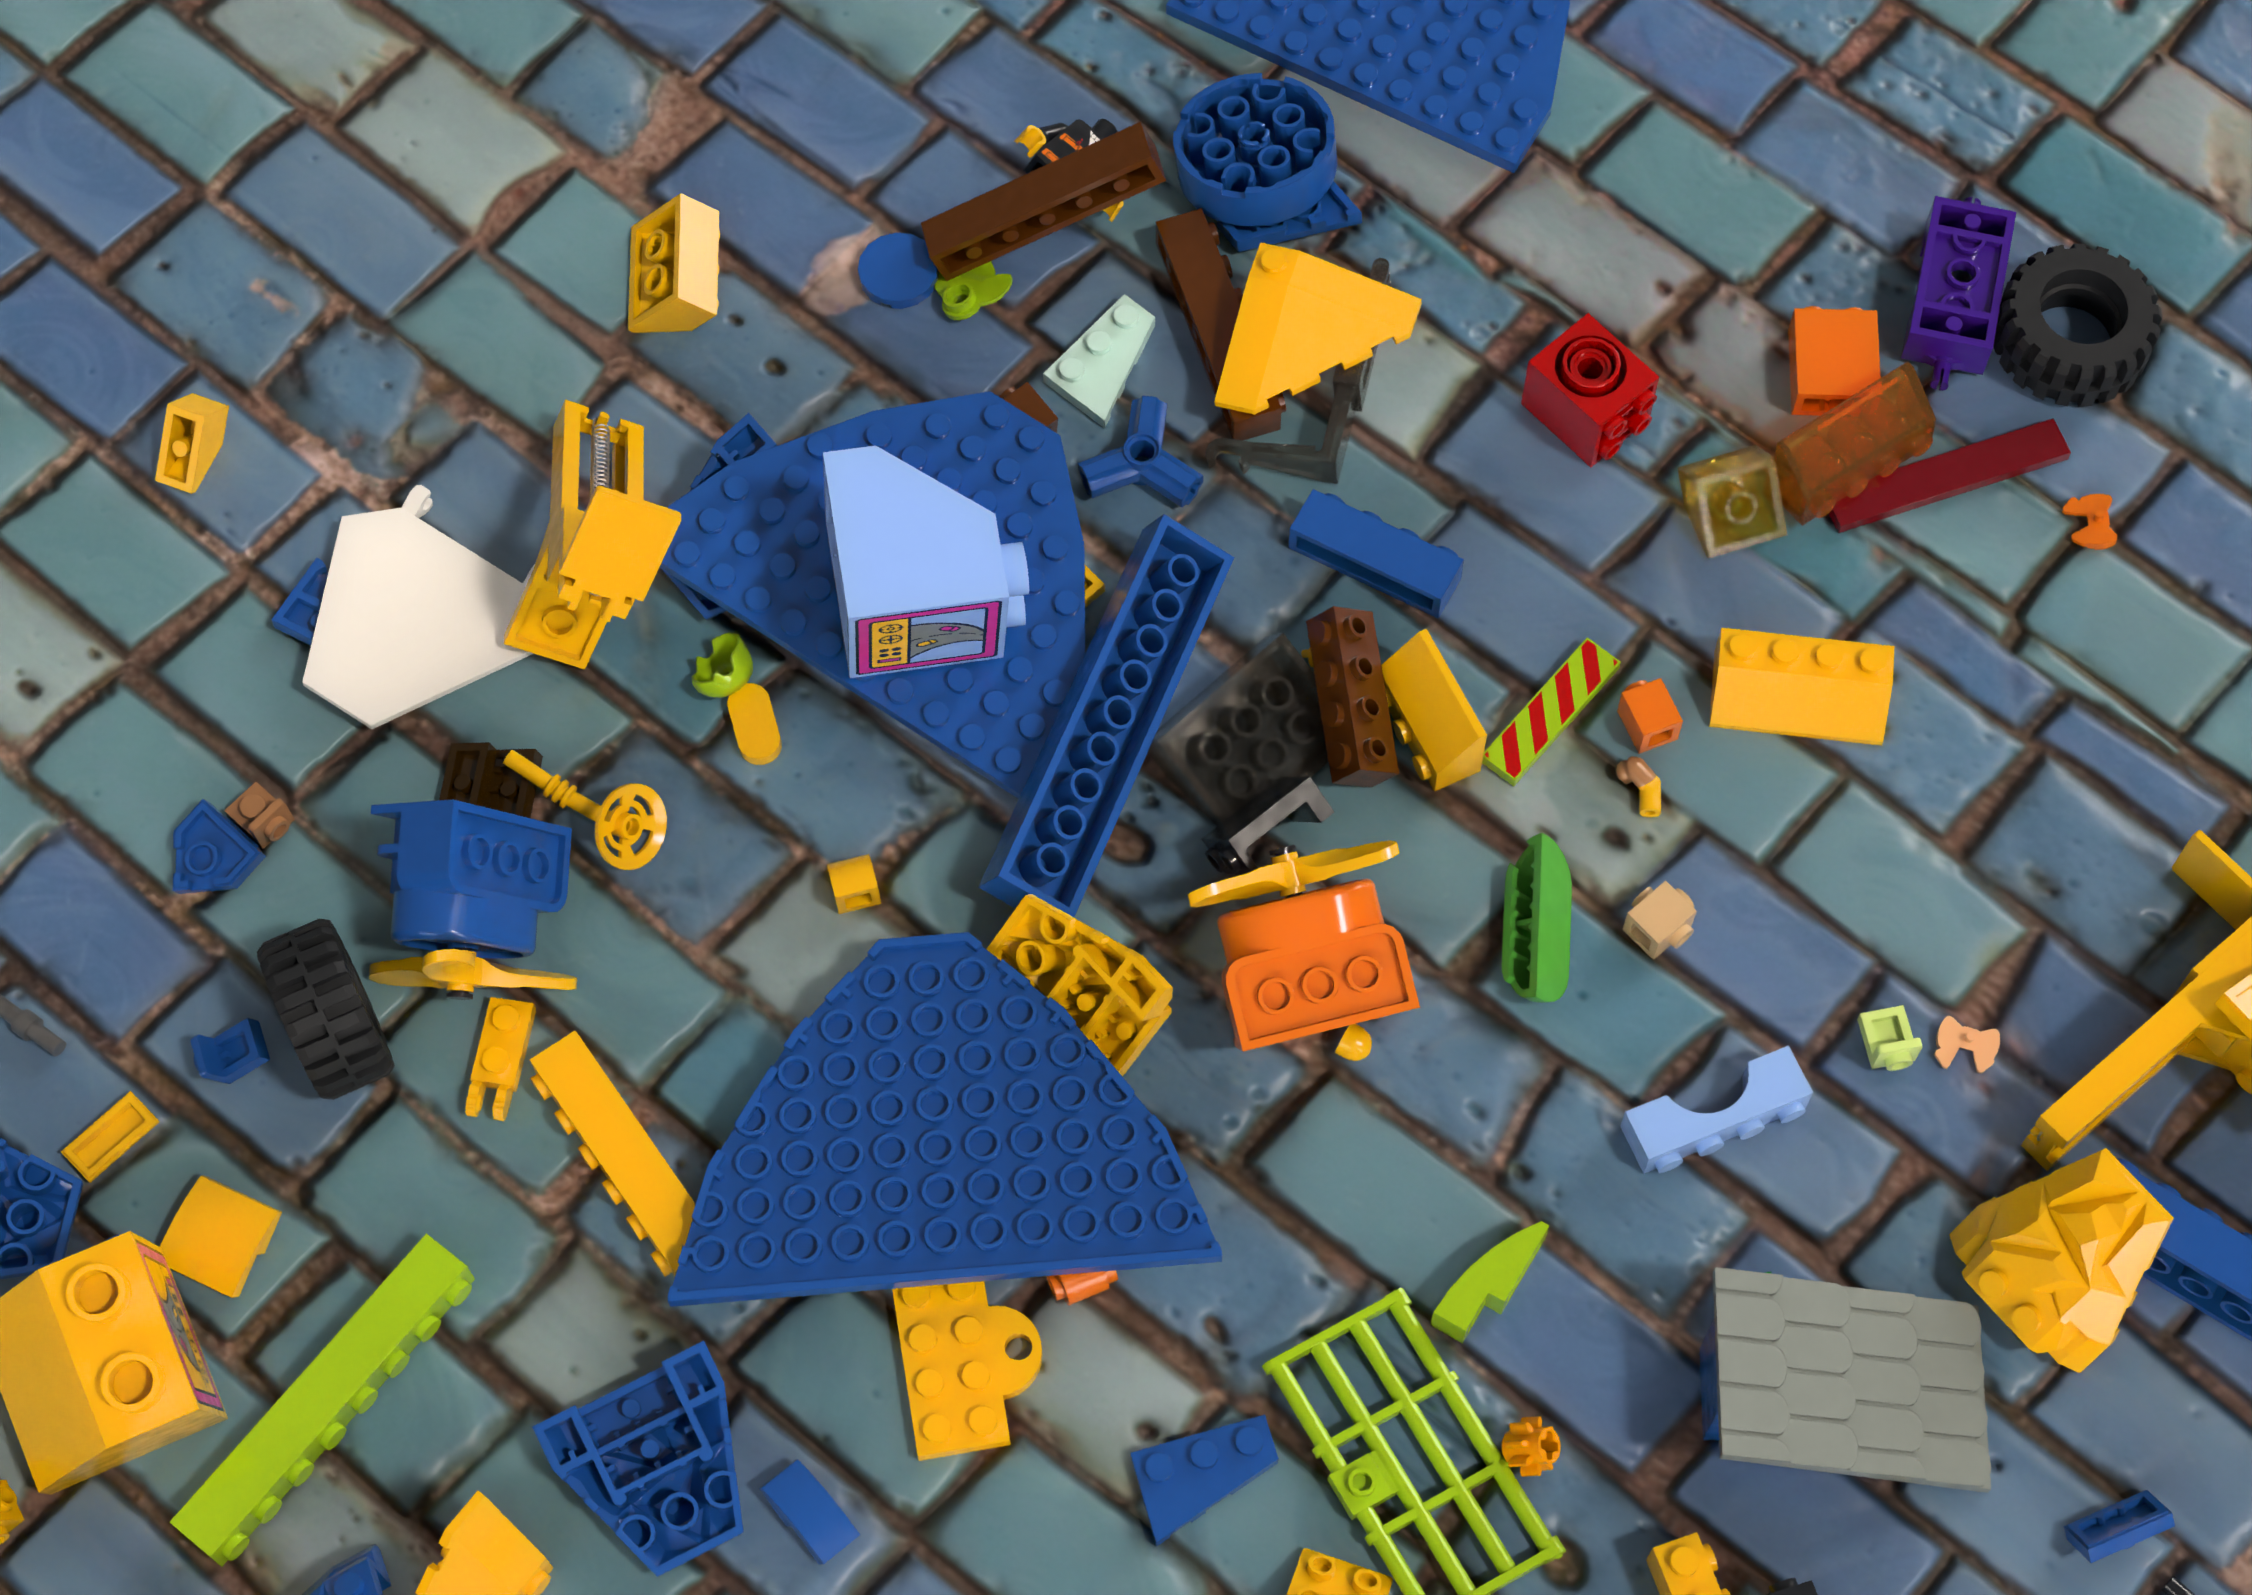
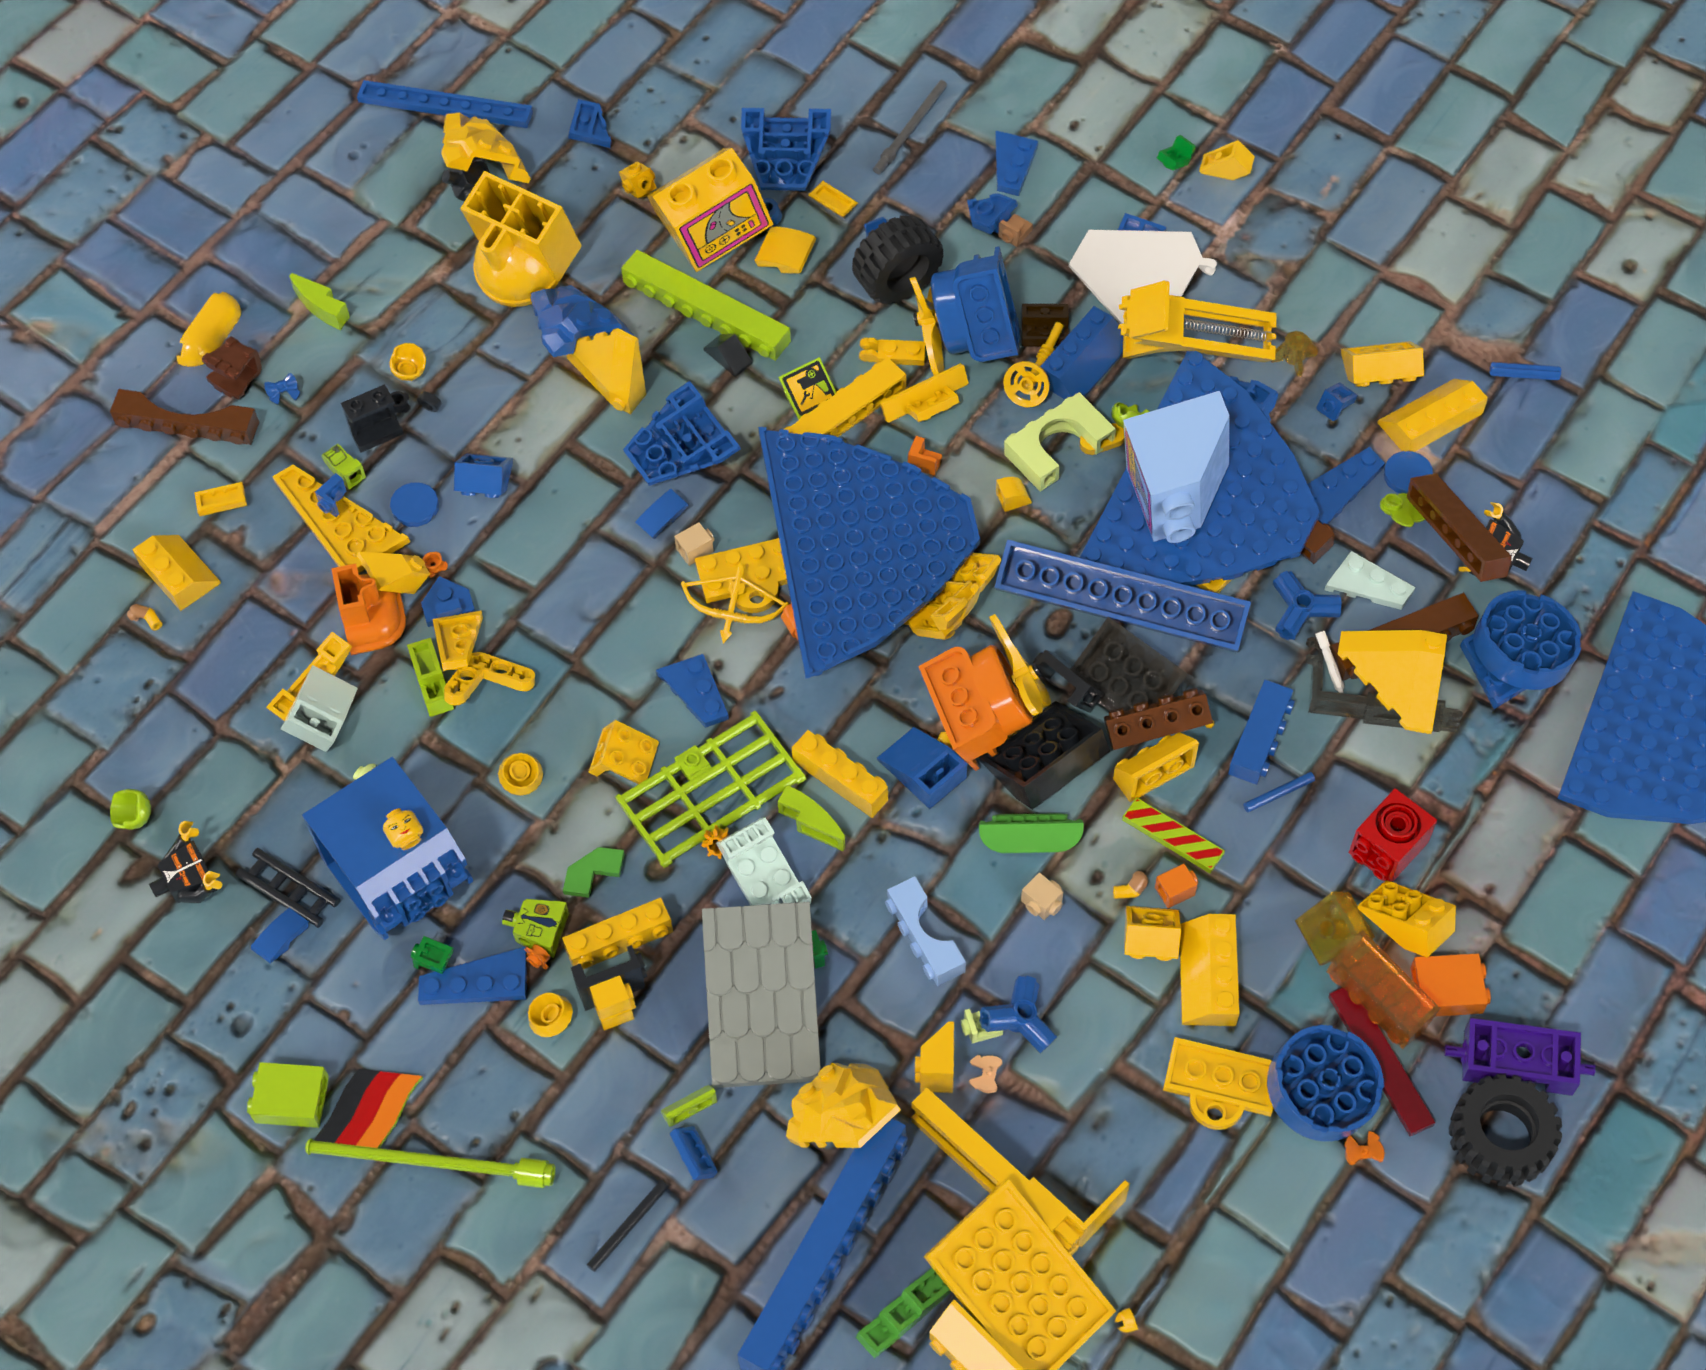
camera: 85 degrees right, 5 degrees down
none -> lime slope [661,1085,717,1127]
none -> tan brick [674,522,715,566]
none -> yellow piece [681,564,789,644]
none -> black slope [703,334,752,377]
none -> light aqua plate [716,818,811,906]
none -> piece [778,357,836,420]
none -> yellow brick [792,730,888,818]
none -> blue slope [877,727,967,809]
none -> yellow bracket [880,363,969,423]
none -> orange panel [908,436,942,476]
none -> yellow slope [915,1021,954,1093]
none -> black slope [978,701,1110,810]
none -> blue piece [979,976,1057,1053]
none -> blue wing [995,130,1038,196]
none -> yellowish green arch [1004,392,1116,492]
none -> blue slope [1039,306,1123,399]
none -> yellow slope [1124,906,1181,961]
none -> green bracket [1156,135,1196,170]
none -> yellow plate [1163,1037,1273,1130]
none -> blue bar [1243,772,1315,813]
none -> blue brick [1267,1025,1384,1141]
none -> clear yellow brick [1271,331,1318,377]
none -> blue wing [1308,447,1385,525]
none -> white animal [1315,630,1345,694]
none -> blue bracket [1316,382,1358,421]
none -> yellow slope [1358,880,1456,958]
none -> yellow slope [1377,379,1488,452]
none -> blue axle [1489,362,1561,380]

